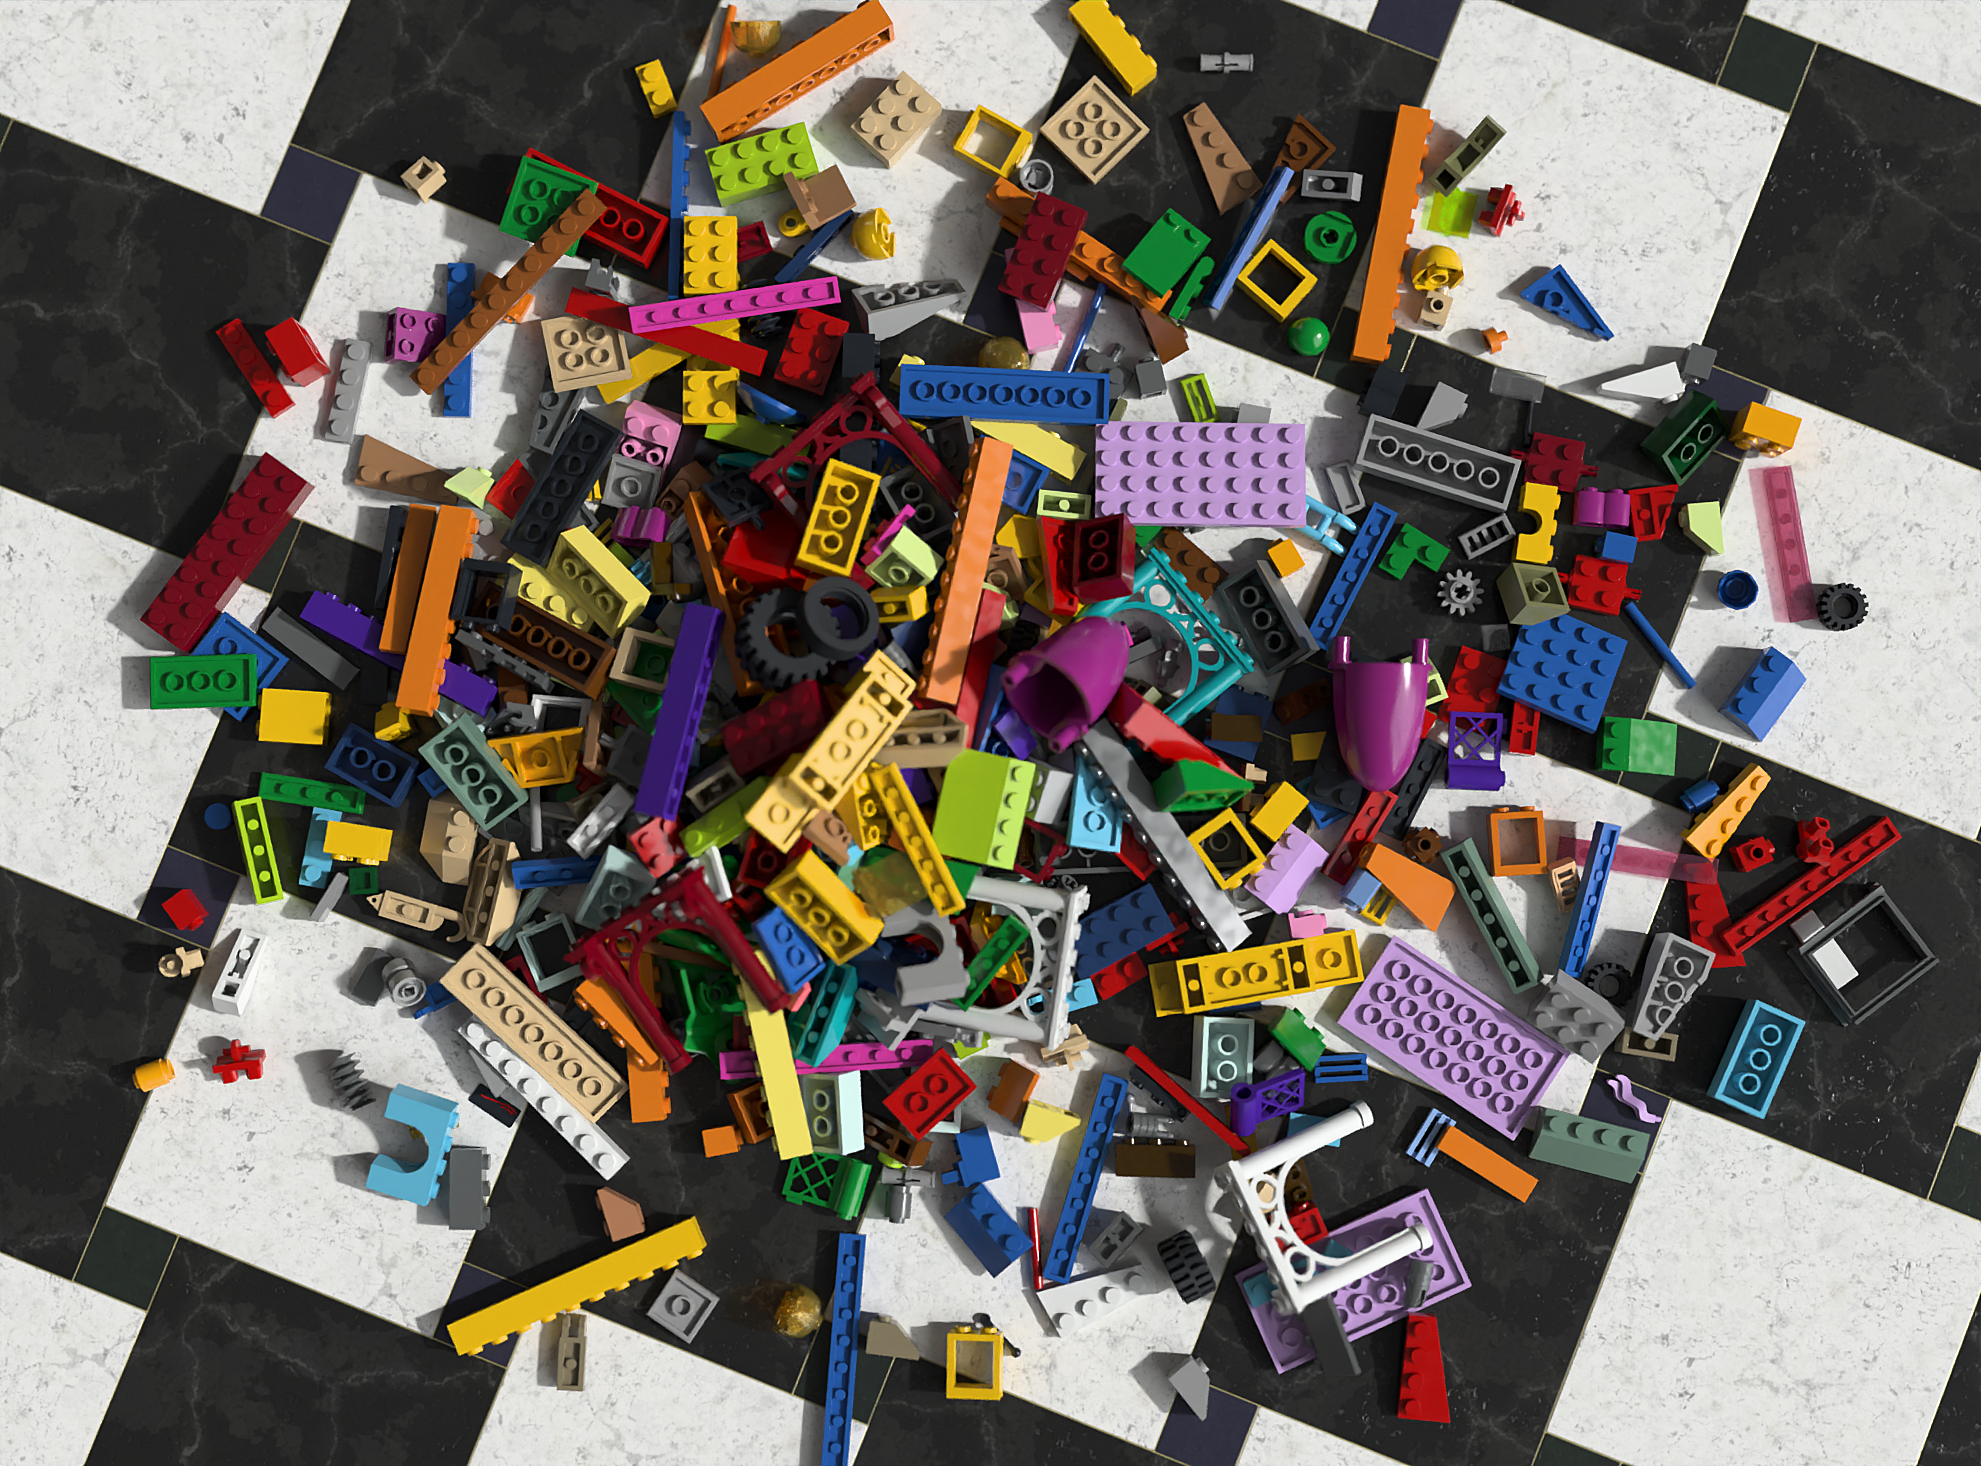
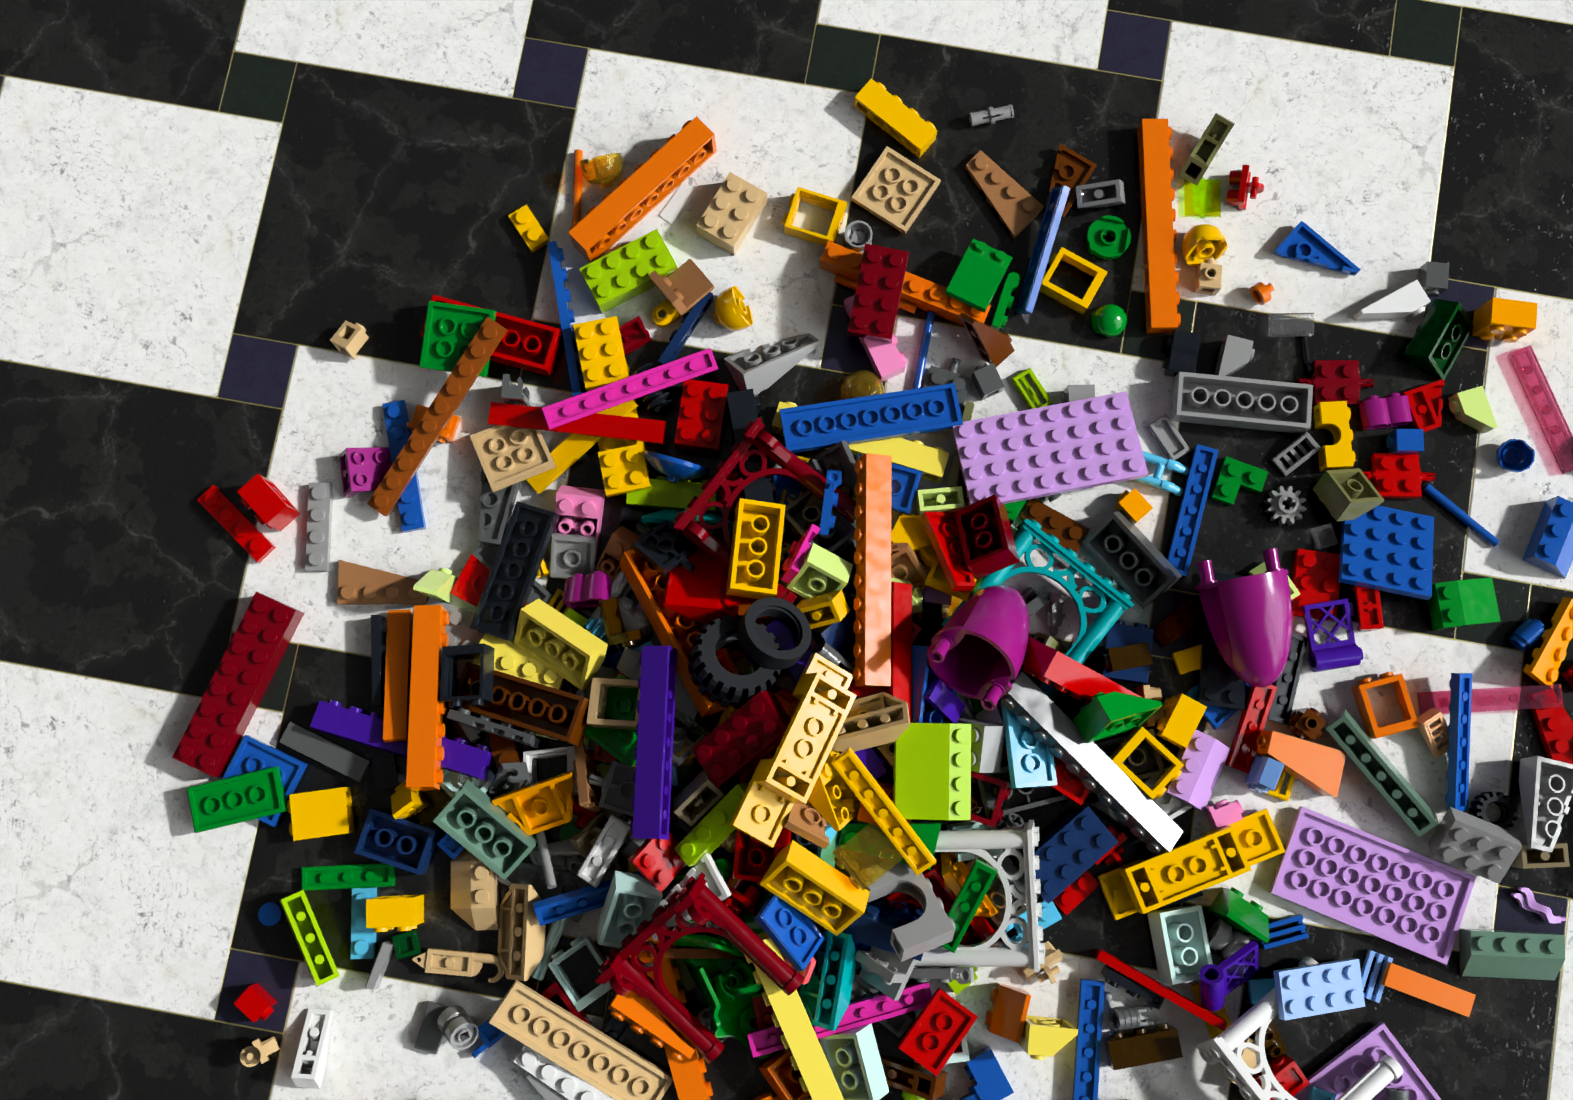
camera: 10 degrees left, 5 degrees down
none -> white sticker [660,184,696,224]
none -> blue hinge [819,469,842,535]
none -> light blue plate [1273,958,1365,1020]

